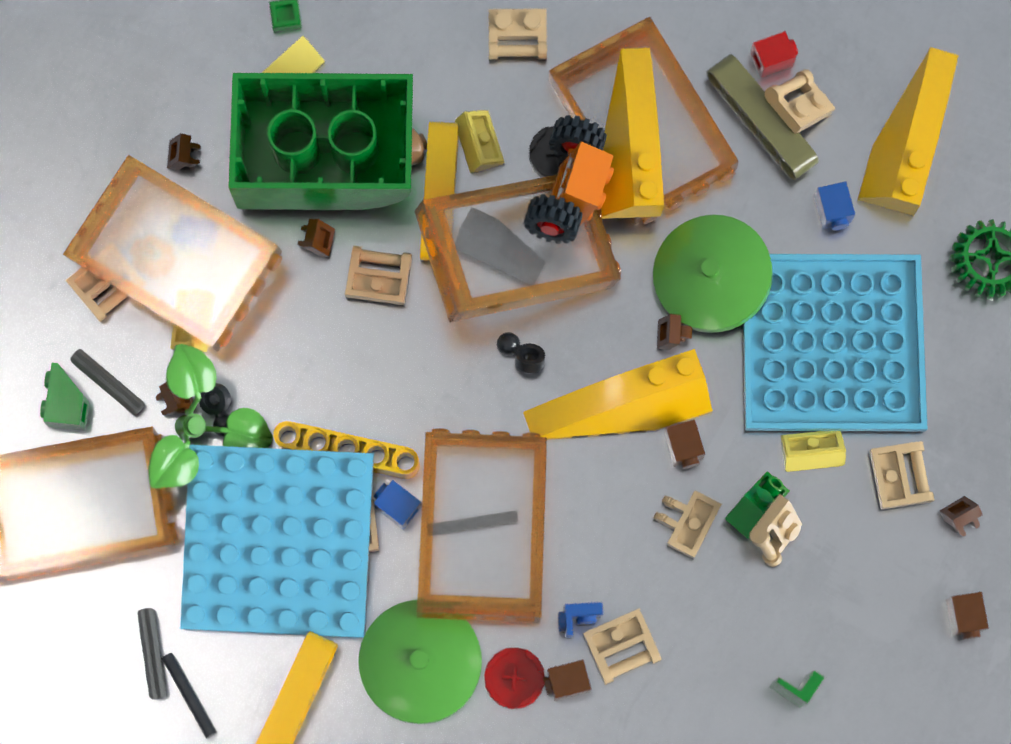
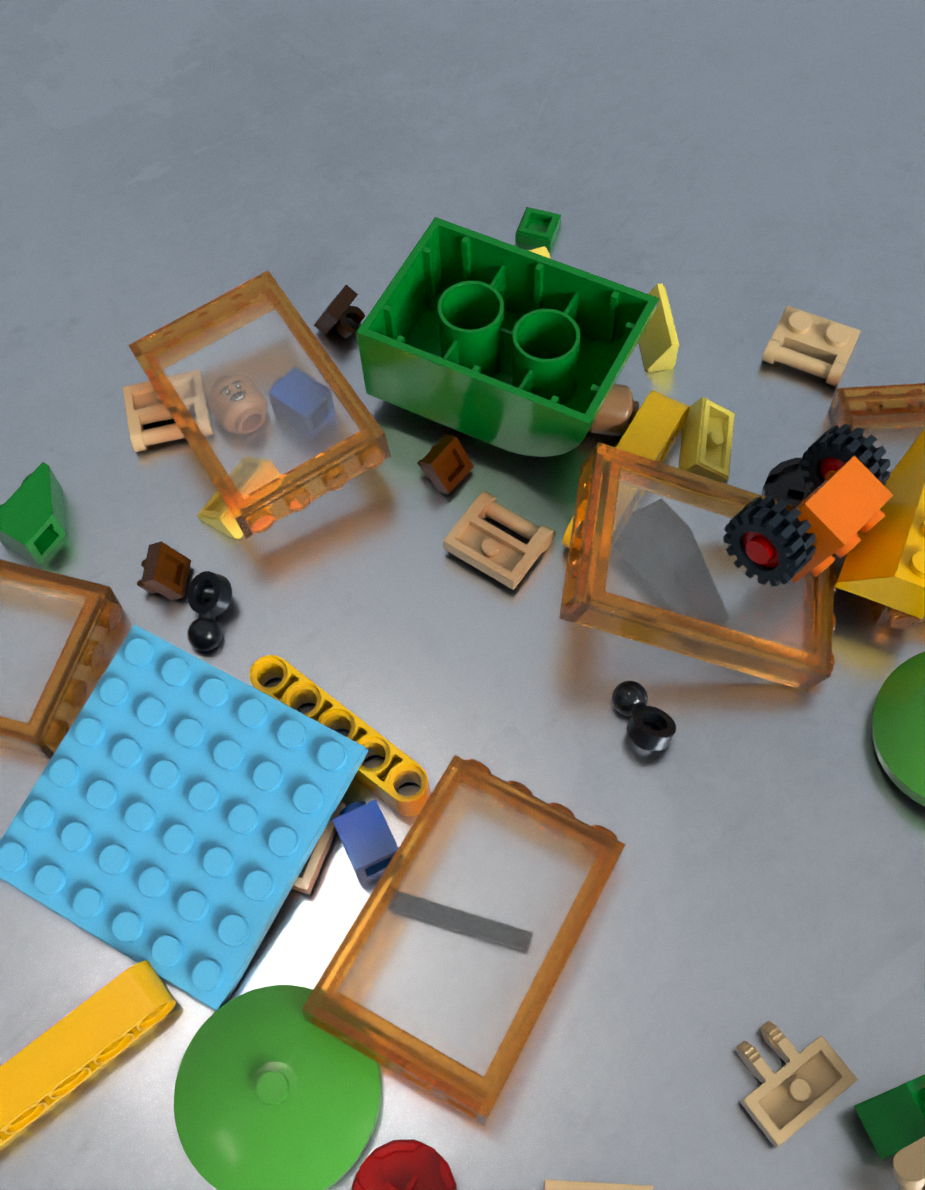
camera: 30 degrees right, 15 degrees down
dark grey axle [70,349,145,415] -> none
bright green plant [148,344,273,489] -> none
yellow wedge [523,349,713,441] -> none
blue bracket [558,602,603,638] -> none
reddish brown tile [657,314,692,350] -> none
reddish brown brick [664,419,705,469] -> none
none -> light yellow slope [638,283,679,372]

